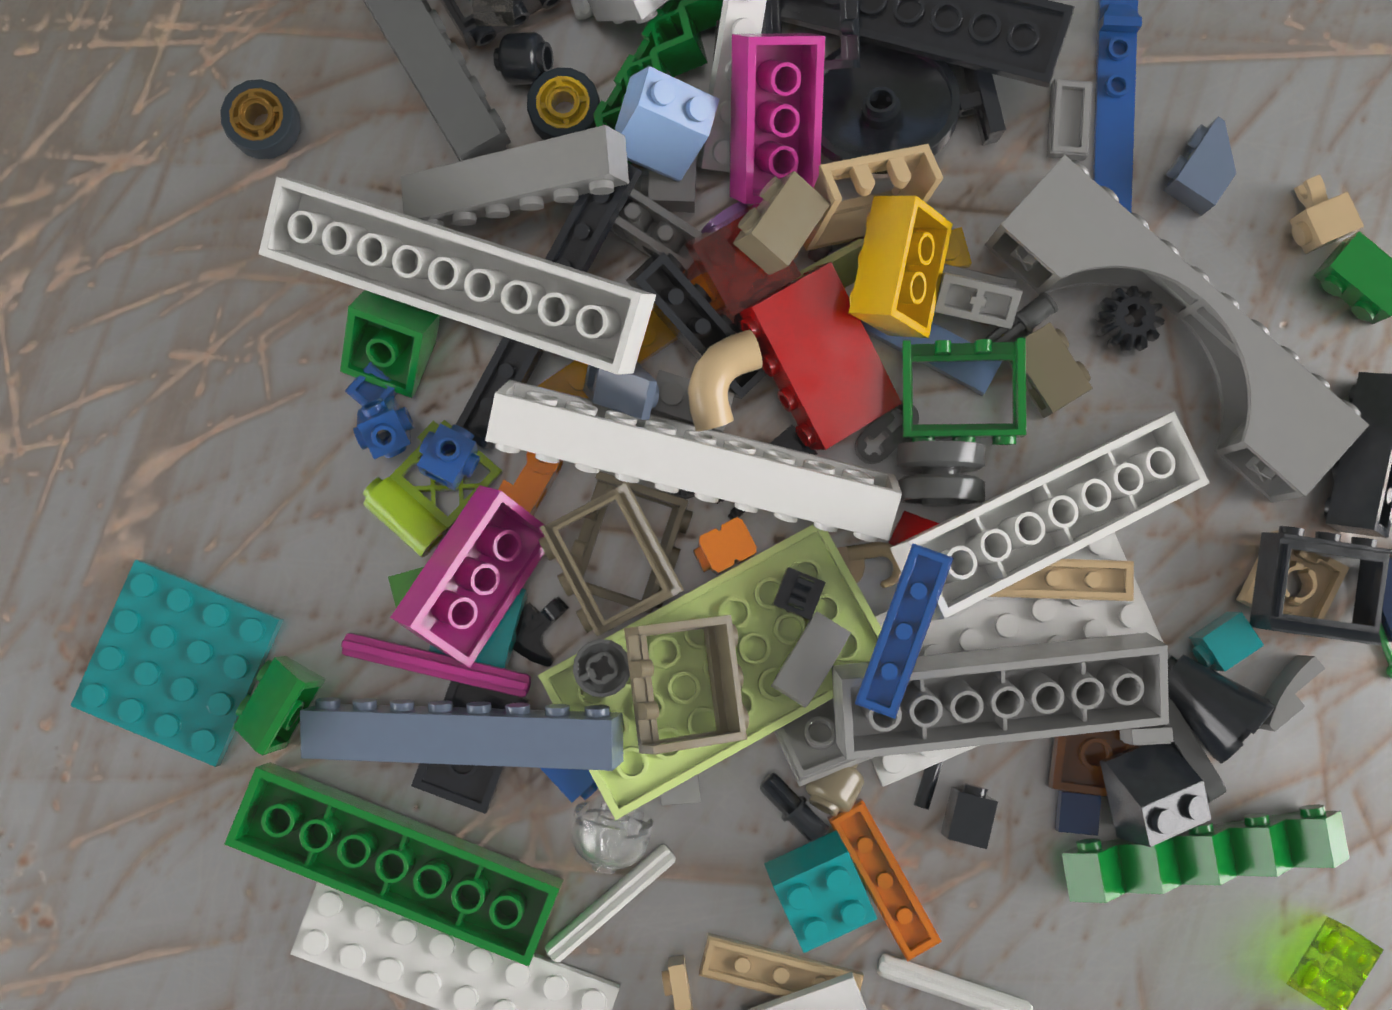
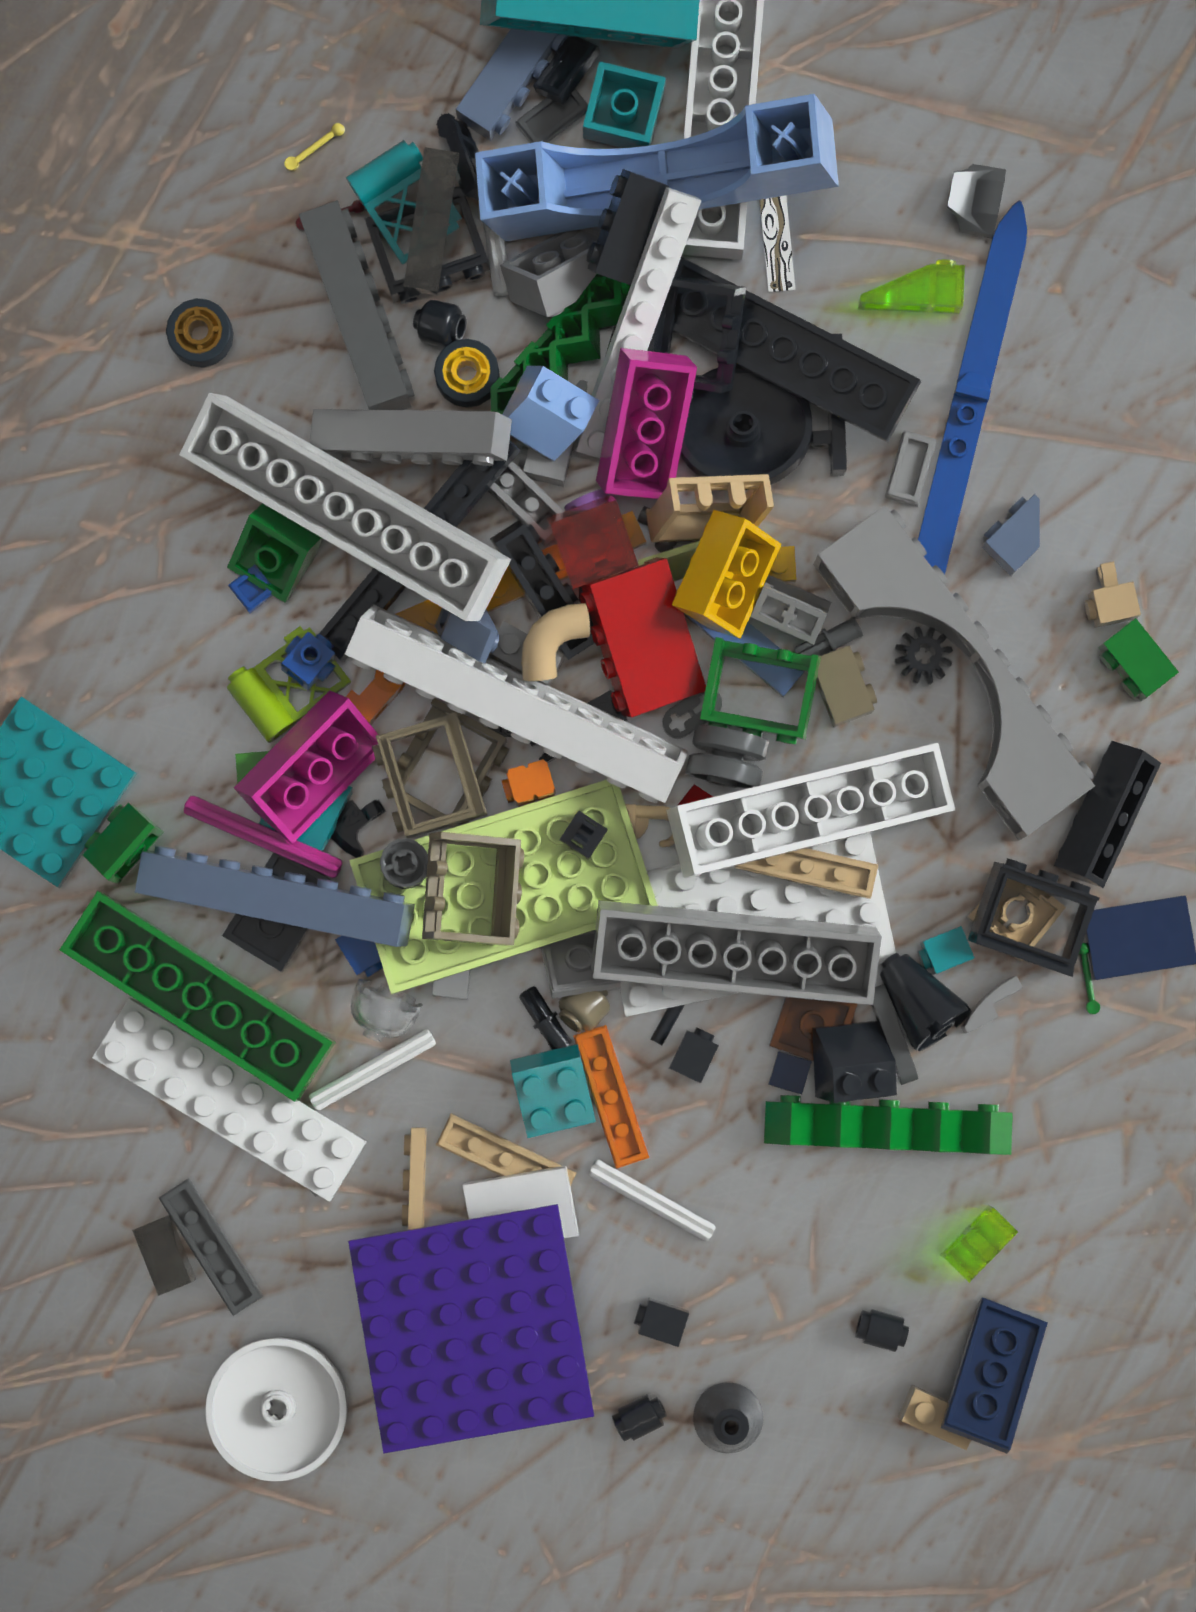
camera: 15 degrees right, 0 degrees up
blue brick [353,395,415,459] -> none
dark tan brick [733,171,830,275] -> none
light grey slope [771,611,851,708] -> none
blue tile [855,543,954,719] -> none
light grey tile [1120,725,1173,745] -> none

